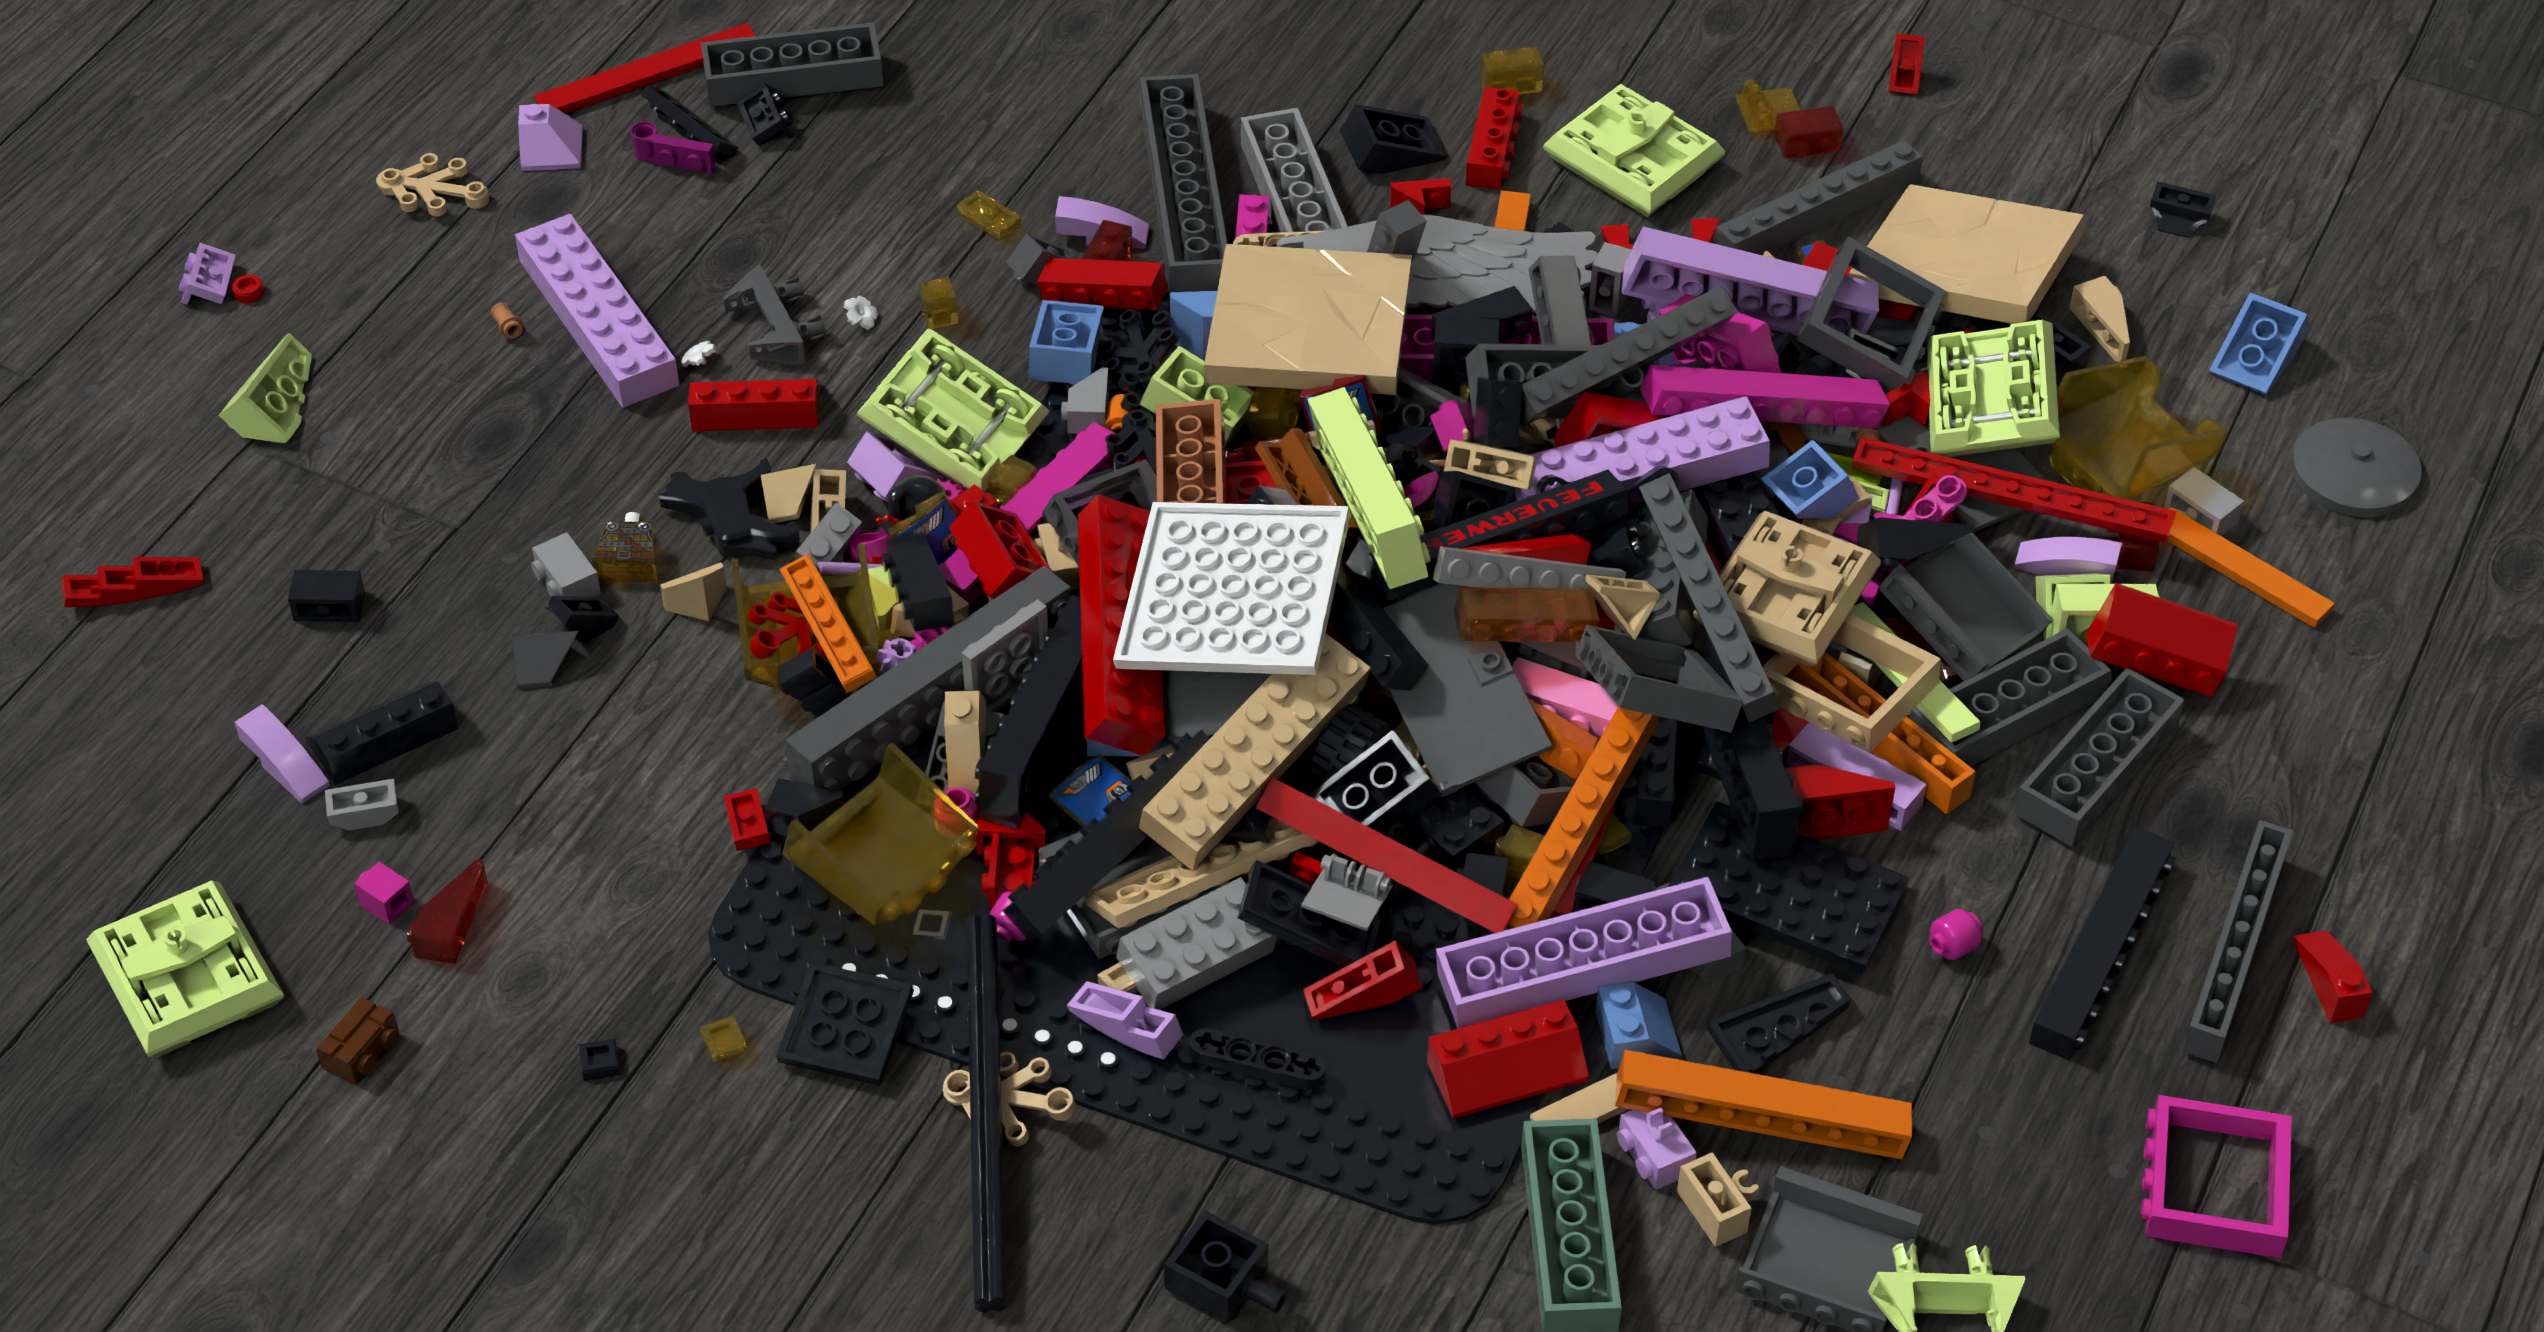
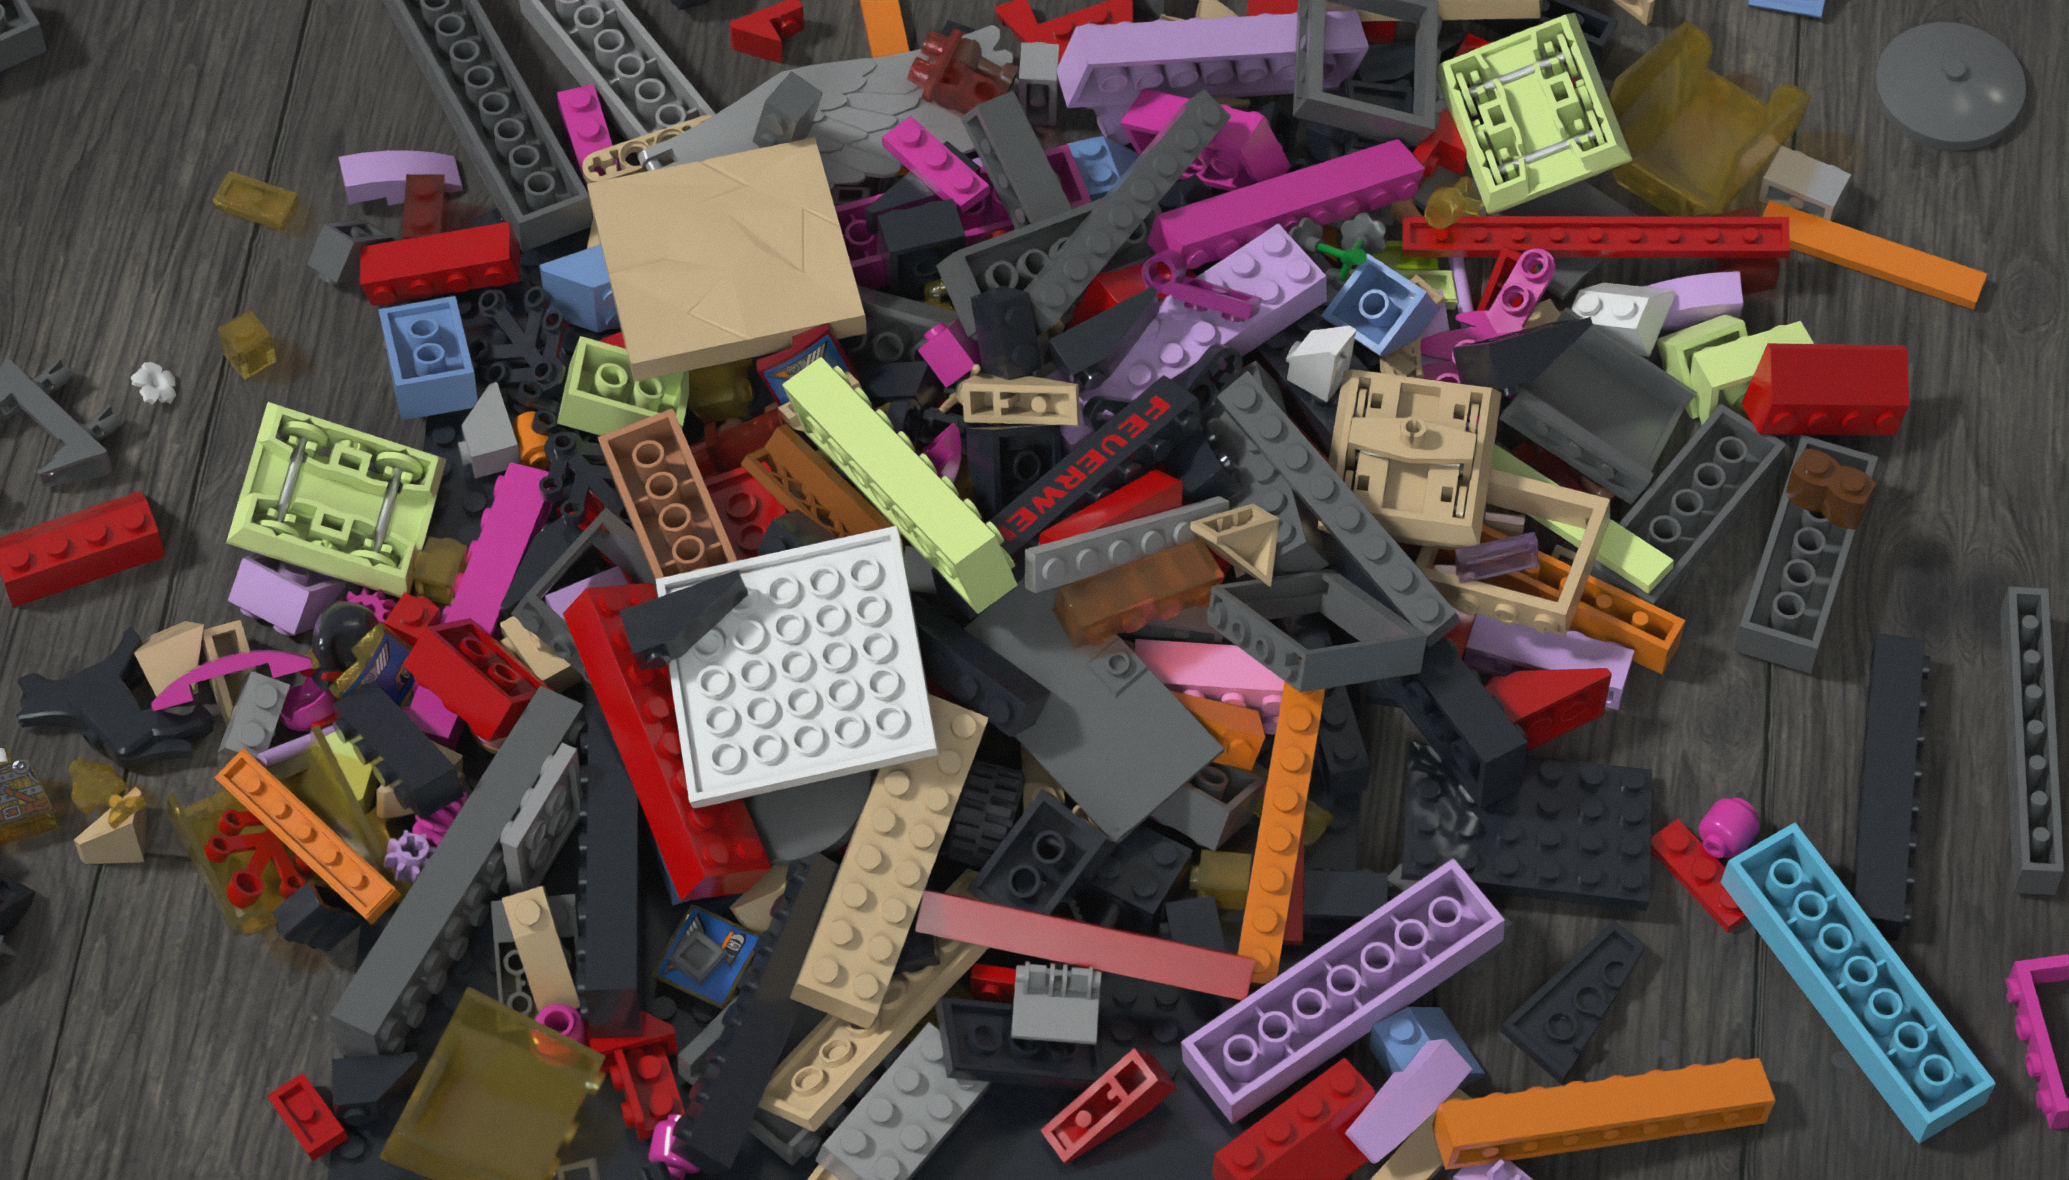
camera: 20 degrees left, 10 degrees up
none -> clear yellow animal [69,758,146,829]
none -> dark pink slope [151,650,313,711]
none -> black slope [620,570,749,671]
none -> dark grey tile [668,928,728,988]
none -> dark pink plate [882,116,989,216]
none -> clear red hips [907,28,1020,114]
none -> black slope [1049,286,1159,393]
none -> magenta plate [1142,250,1262,322]
none -> white slope [1286,326,1356,402]
none -> dark grey plant [1289,212,1387,306]
none -> lavender slope [1345,1039,1472,1163]
none -> clear yellow piece [1424,176,1483,229]
none -> clear purple tile [1455,532,1538,584]
none -> white slope [1571,283,1675,357]
none -> red plate [1651,819,1748,933]
none -> medium azure brick [1720,823,1996,1144]
none -> reddish brown brick [1786,449,1876,530]

